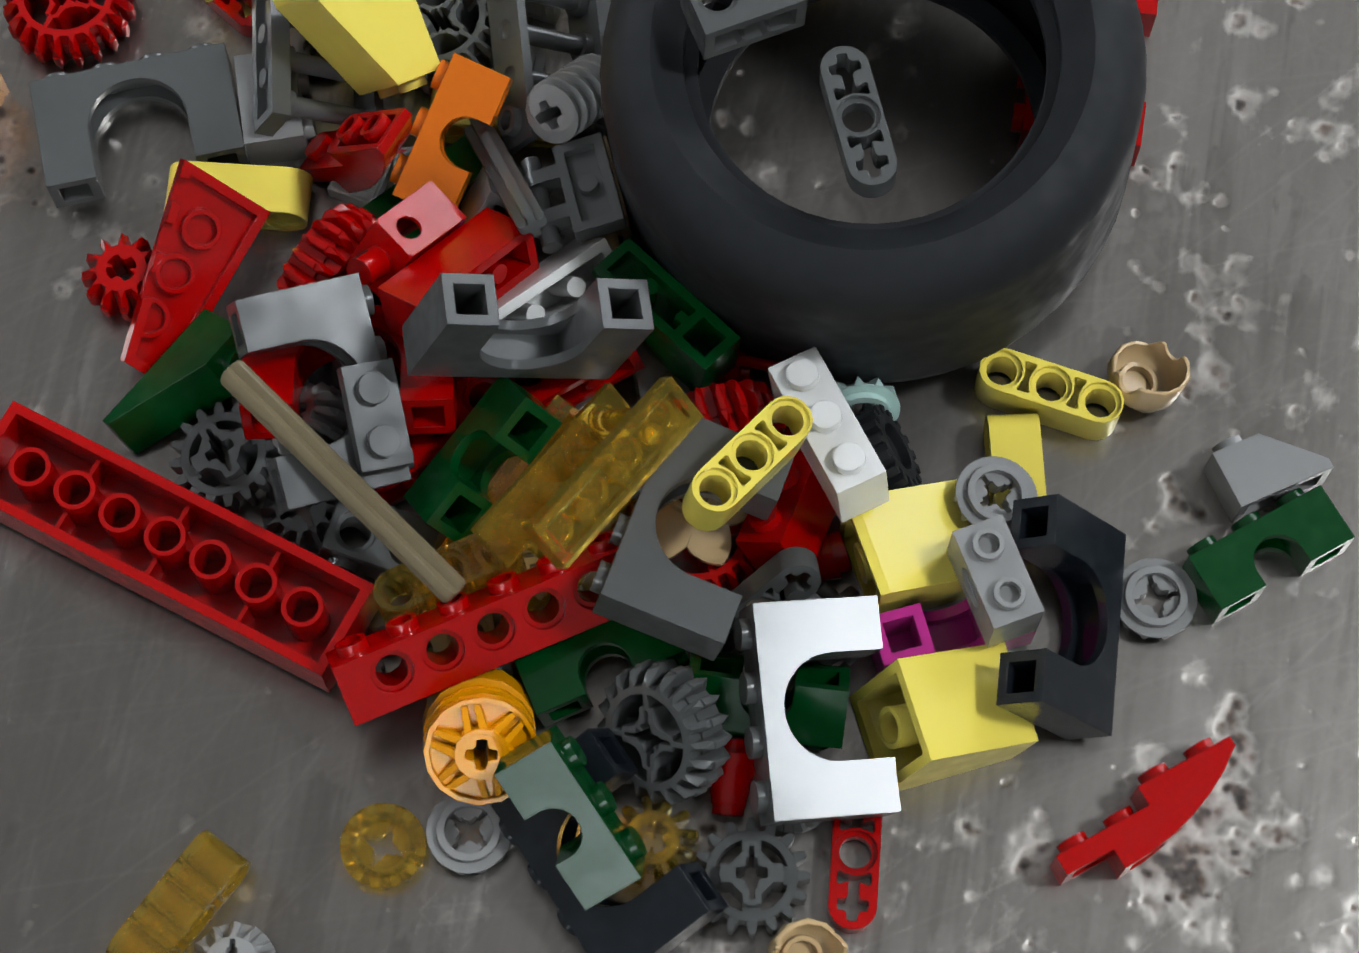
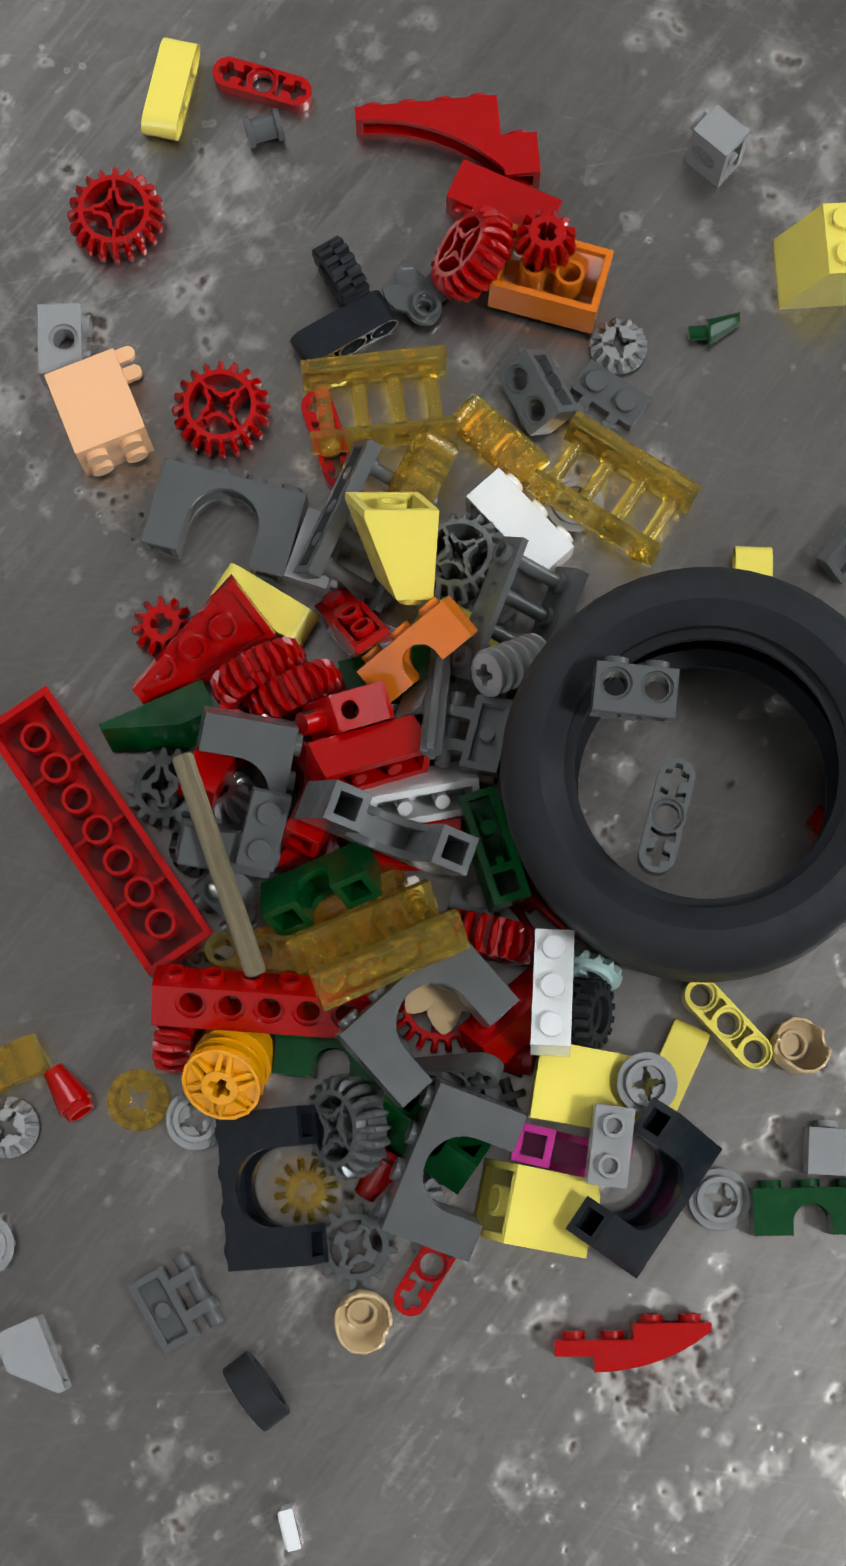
camera: 30 degrees right, 10 degrees up
arch [494,725,647,911] -> none
light yellow beam [682,396,813,531] -> none
none -> red cone [43,1063,94,1123]
none -> red gear [151,1026,202,1074]
none -> red gear [209,637,308,711]

